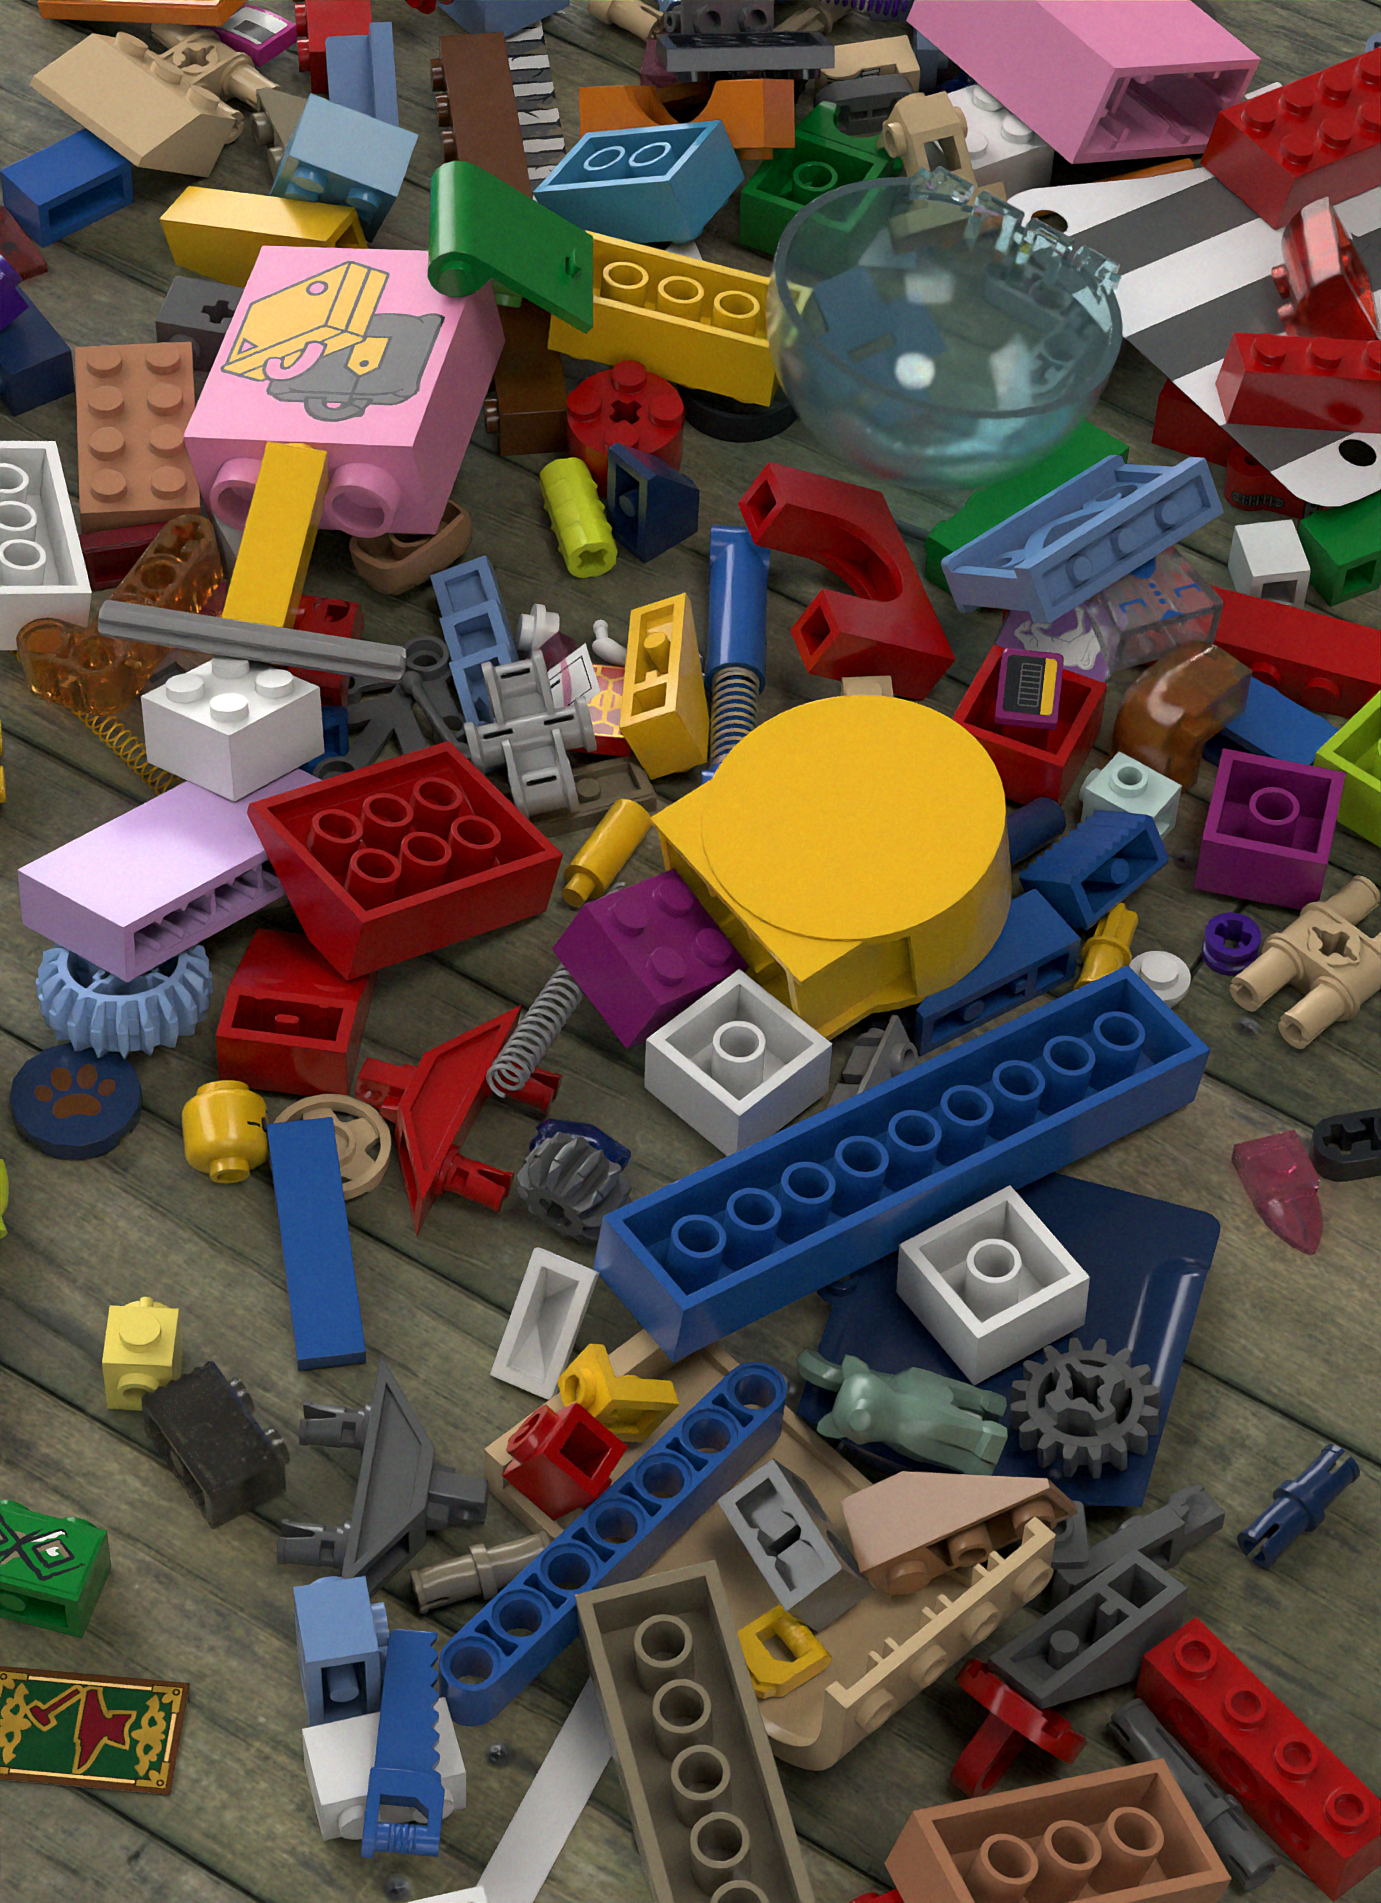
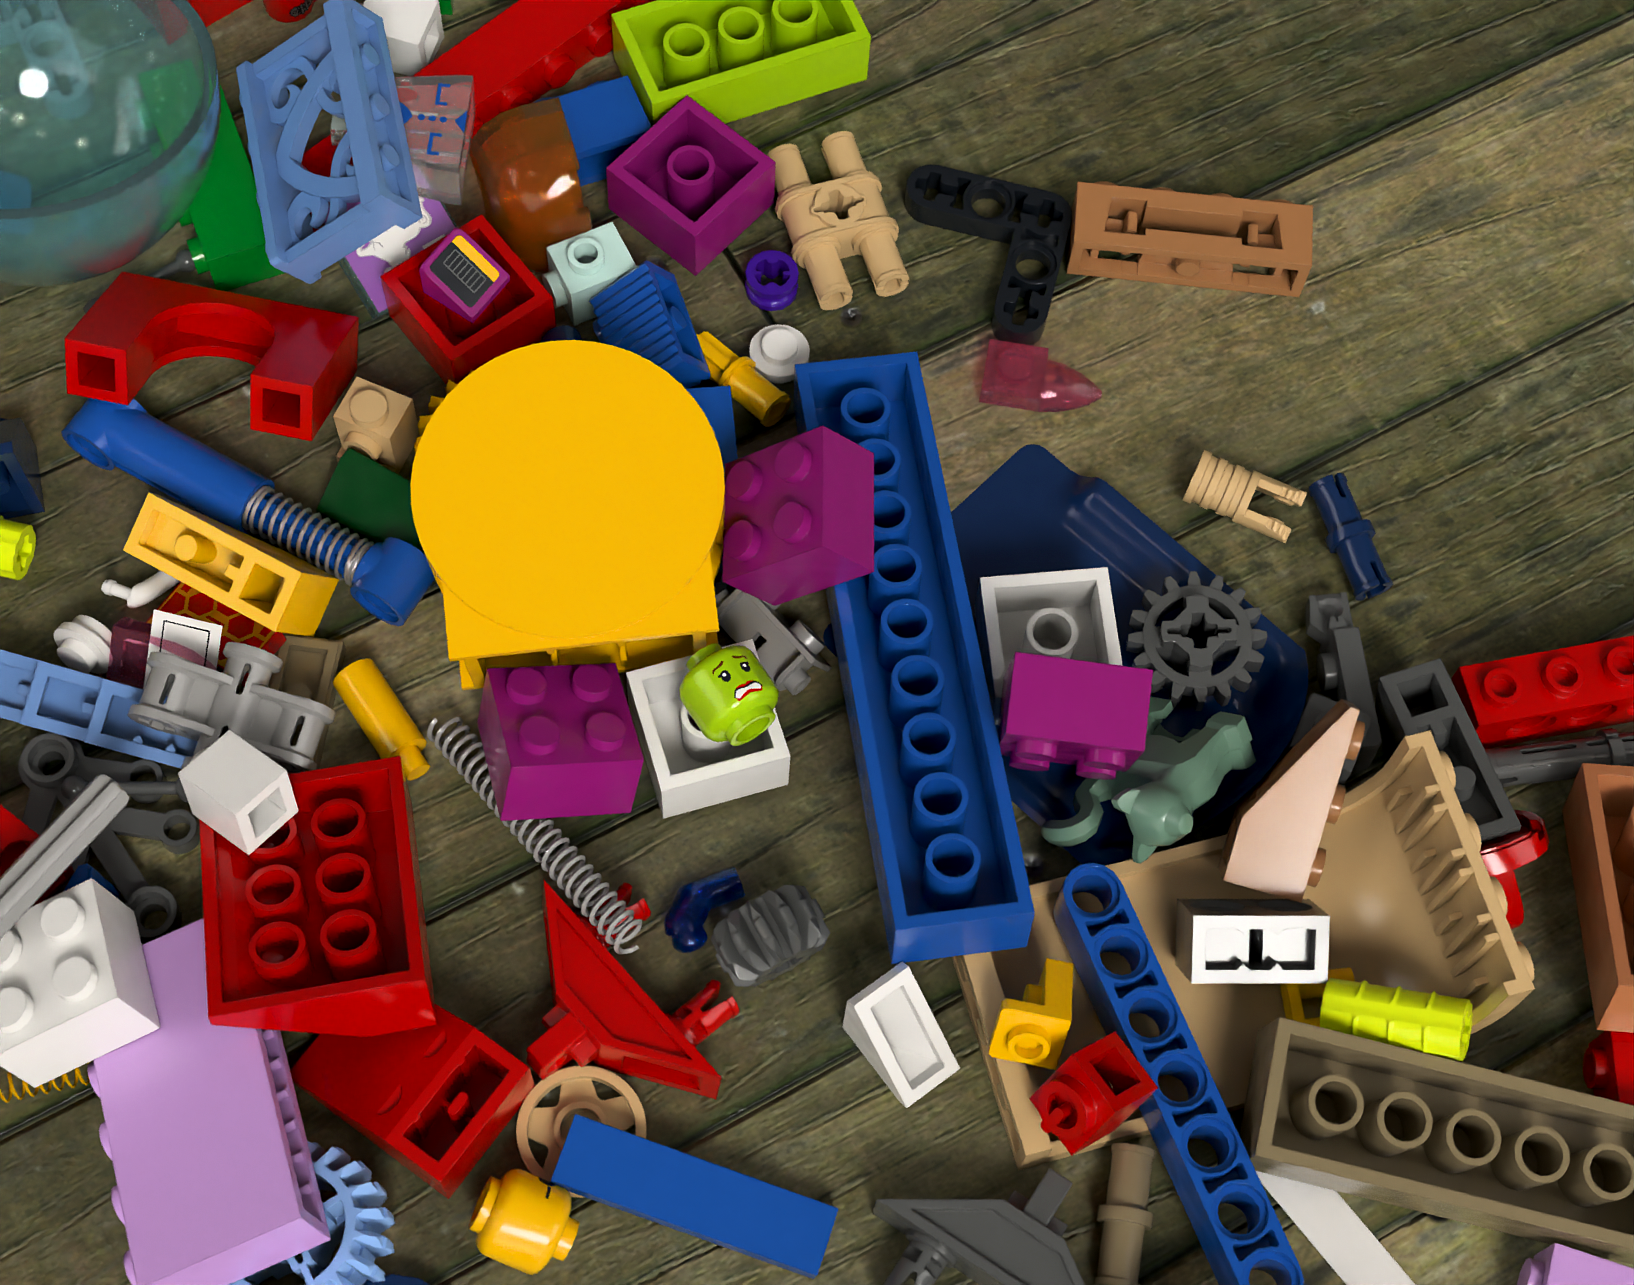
camera: 65 degrees left, 15 degrees up
none -> white brick [178,730,299,855]
none -> lime head [679,643,779,746]
none -> magenta brick [722,425,874,606]
none -> magenta brick [997,652,1153,780]
none -> tan hinge [1182,449,1307,543]
none -> neon yellow axle [1320,978,1473,1062]

